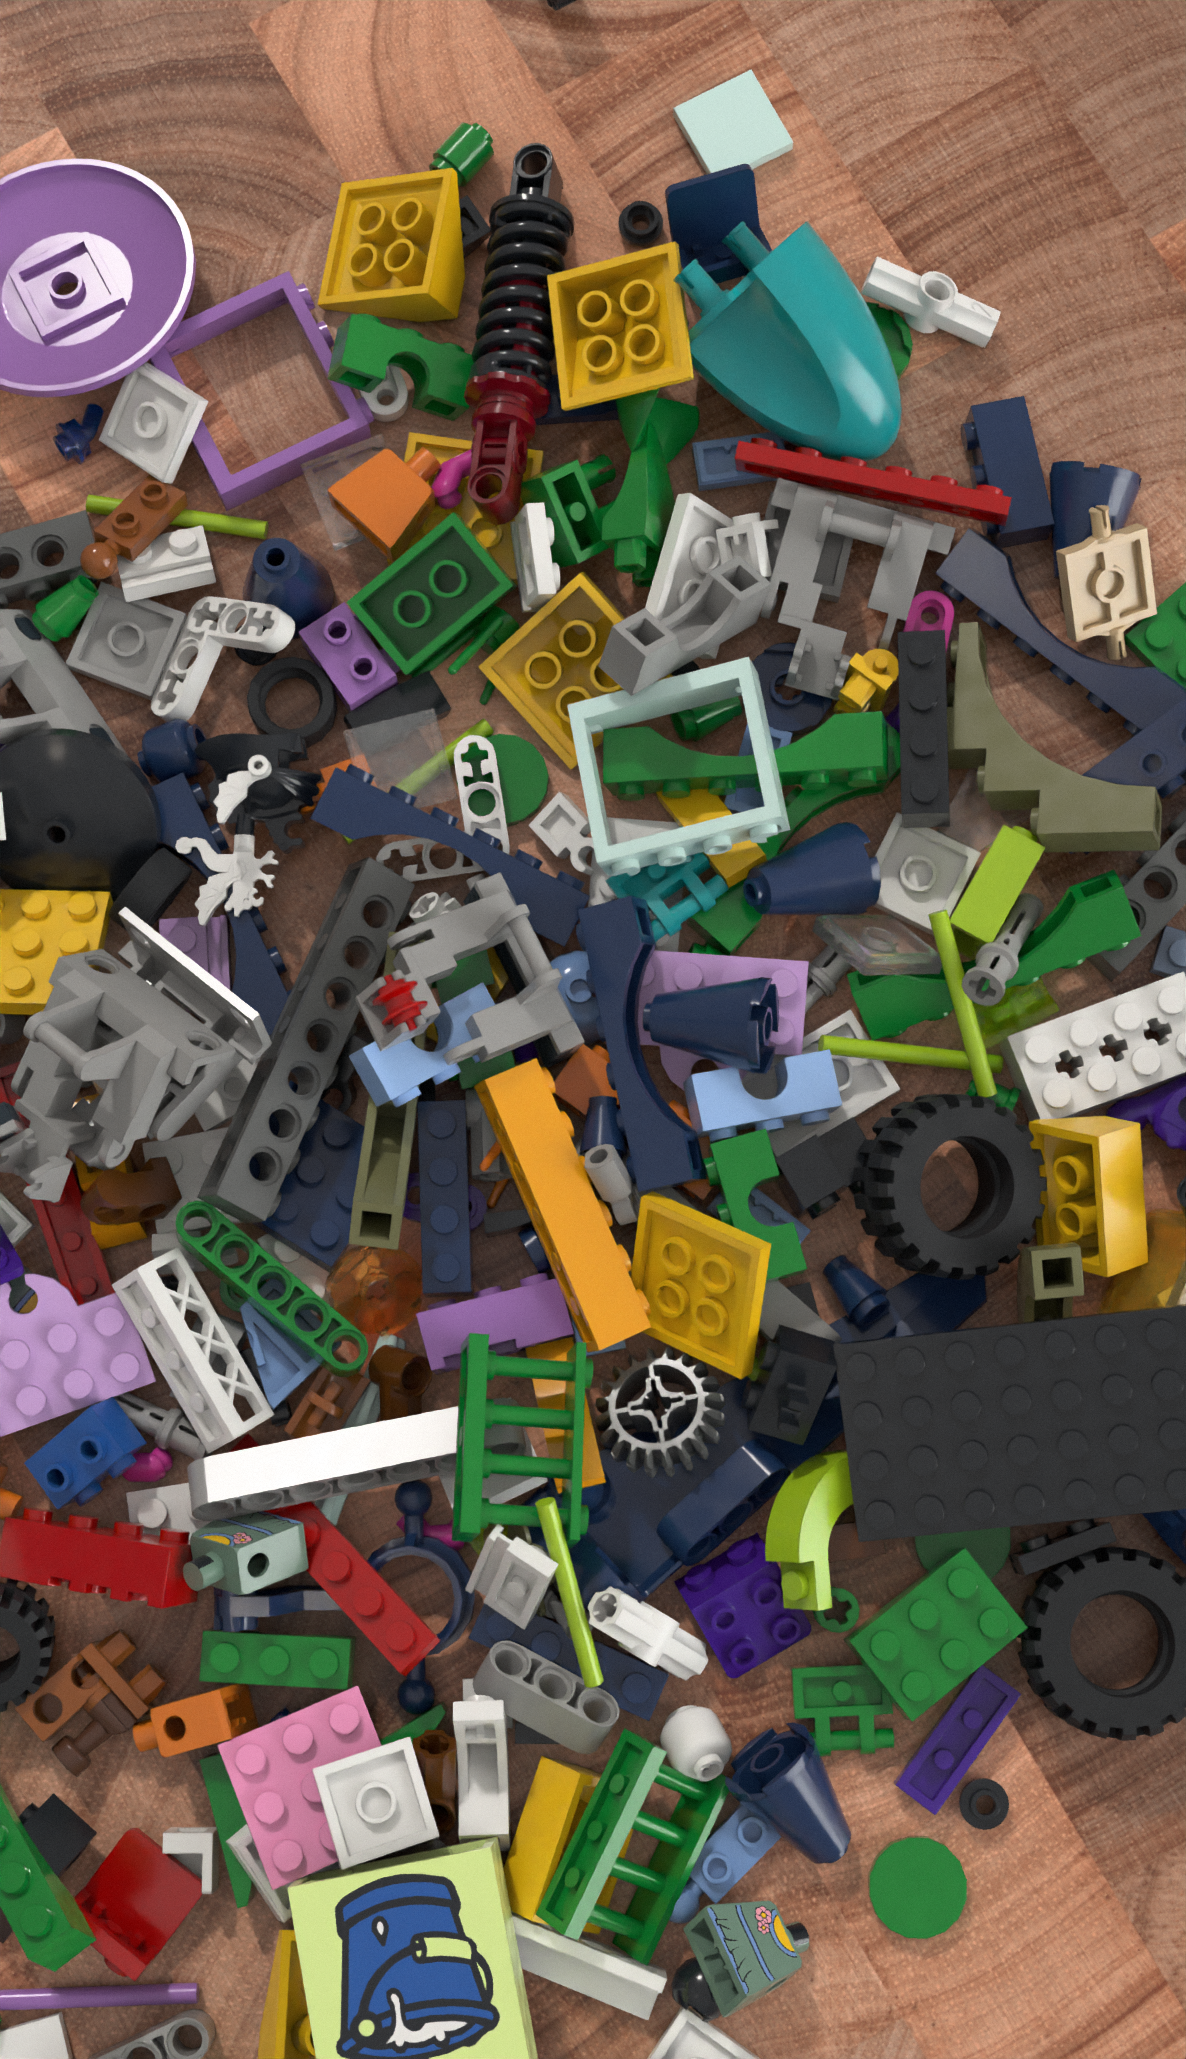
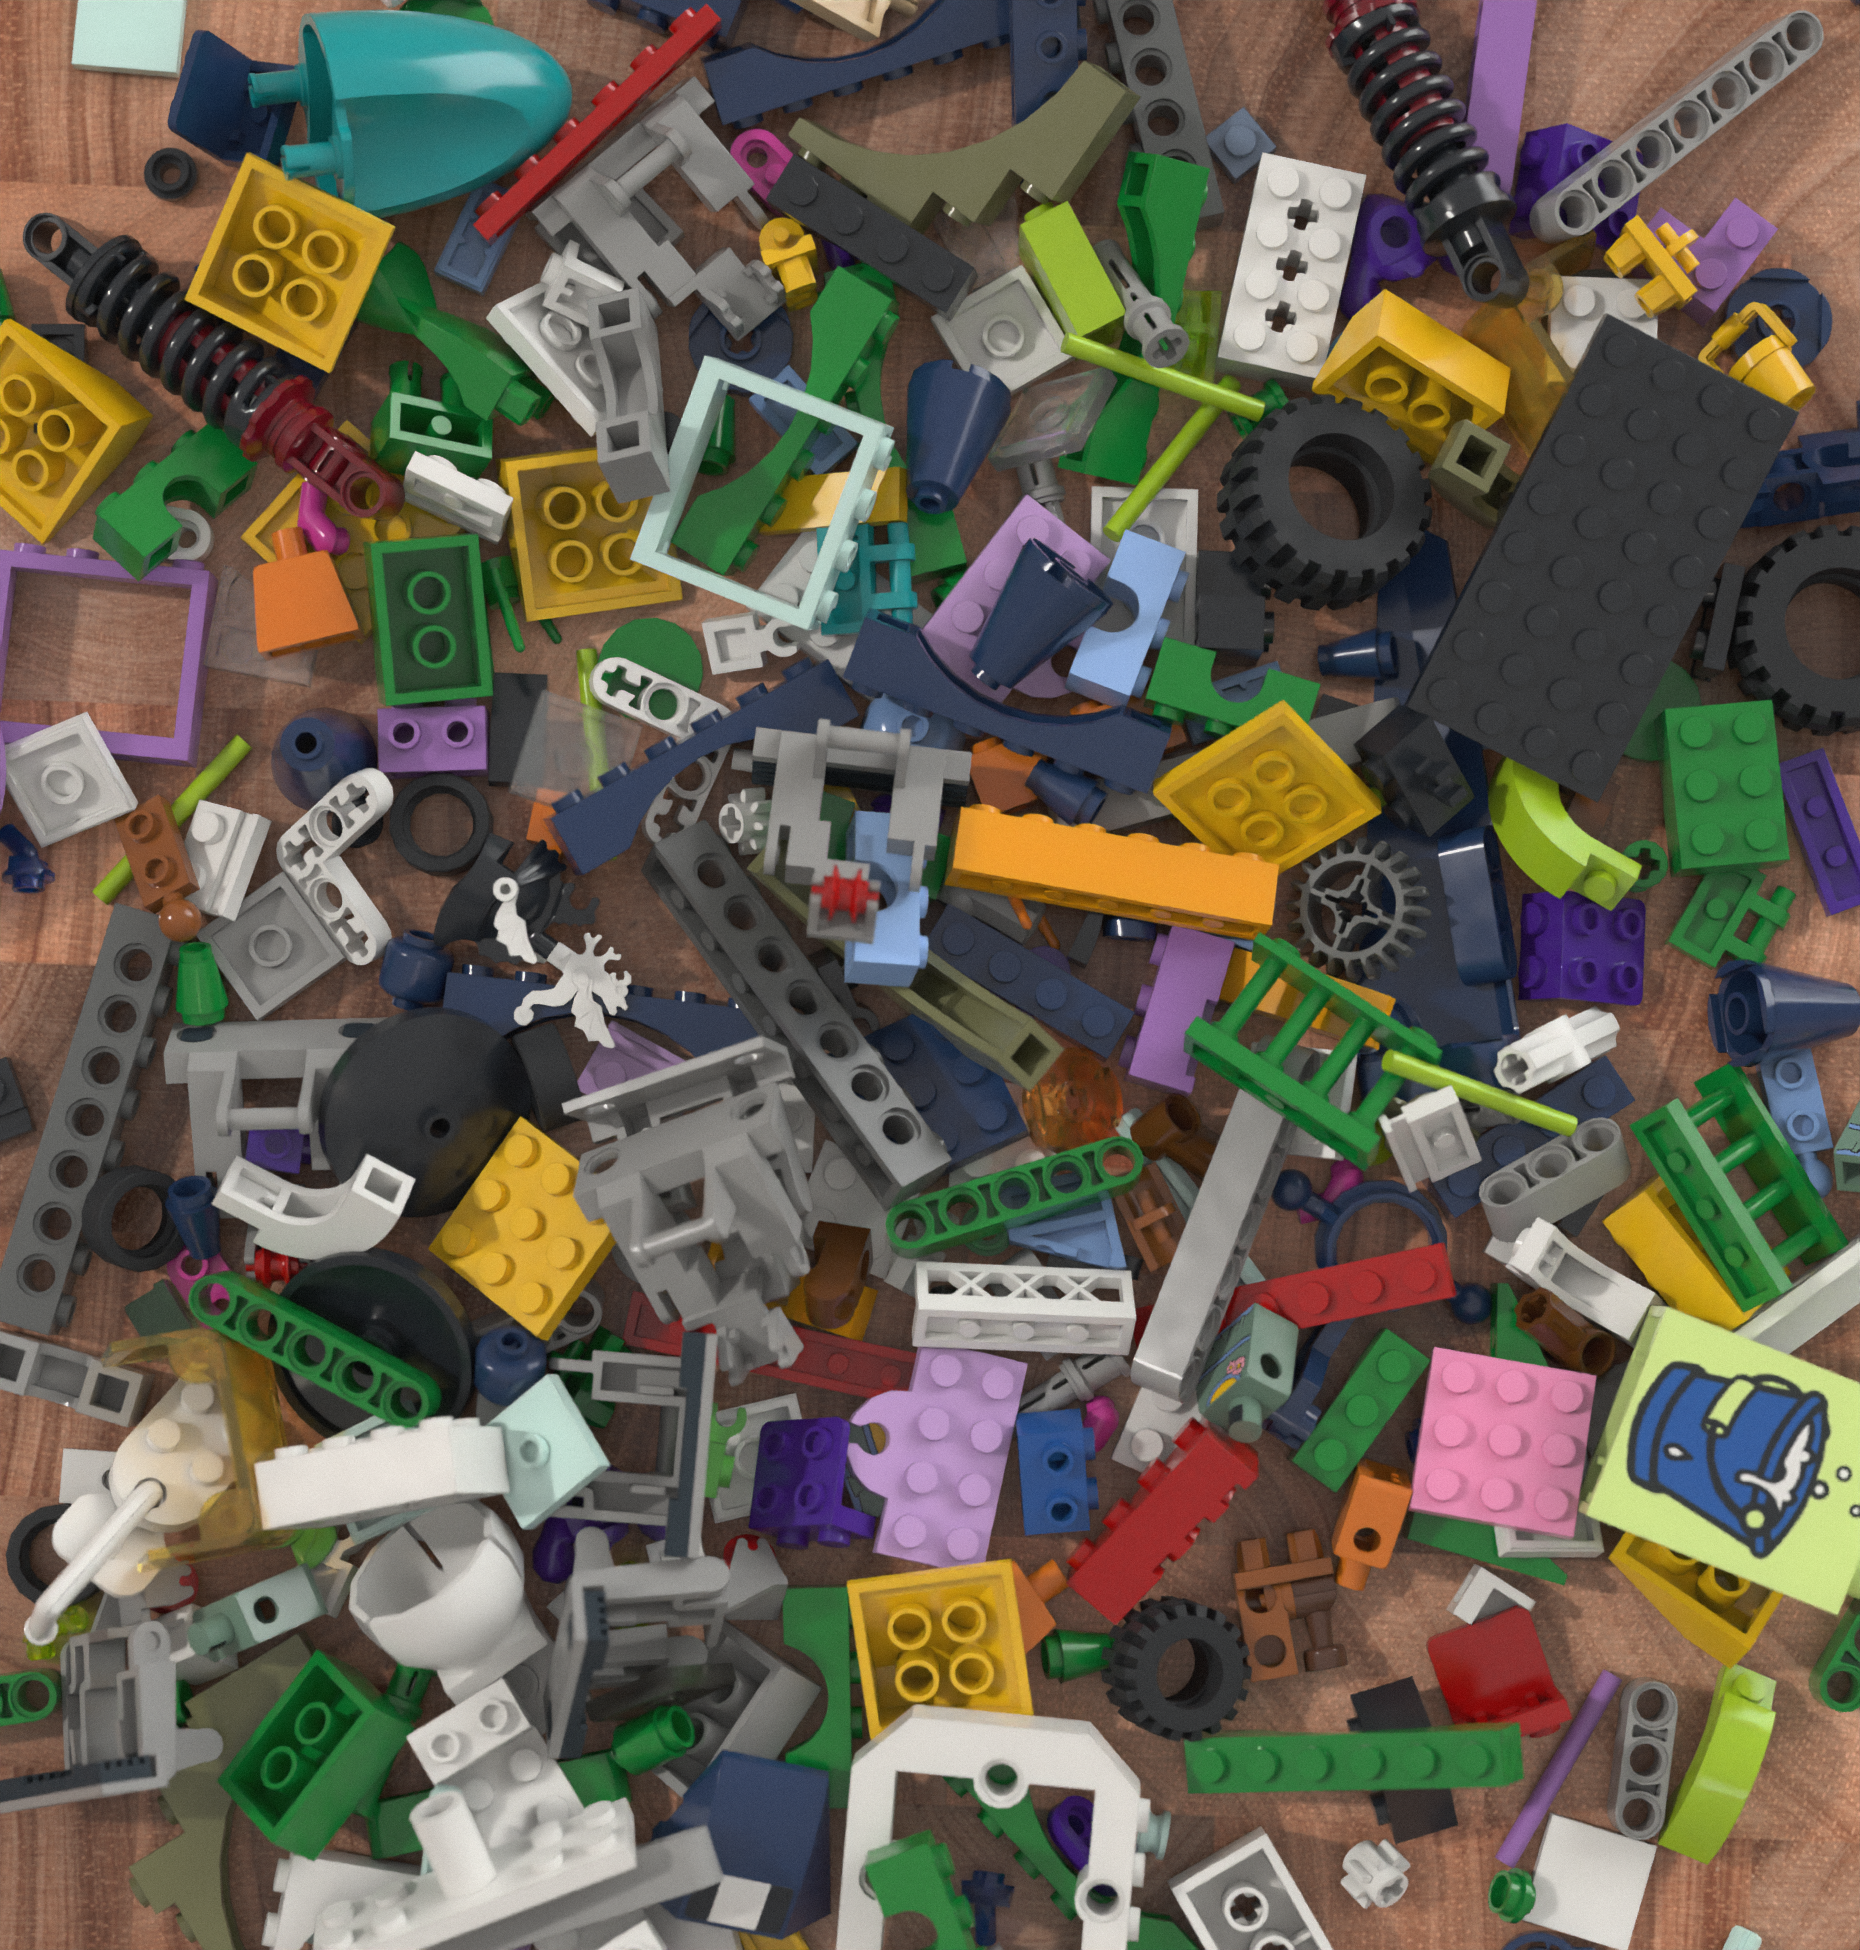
camera: 60 degrees left, 5 degrees up
white plate [312,1737,439,1870] -> none
light grey bar [585,1144,639,1226] -> none
white head [660,1705,732,1781] -> none

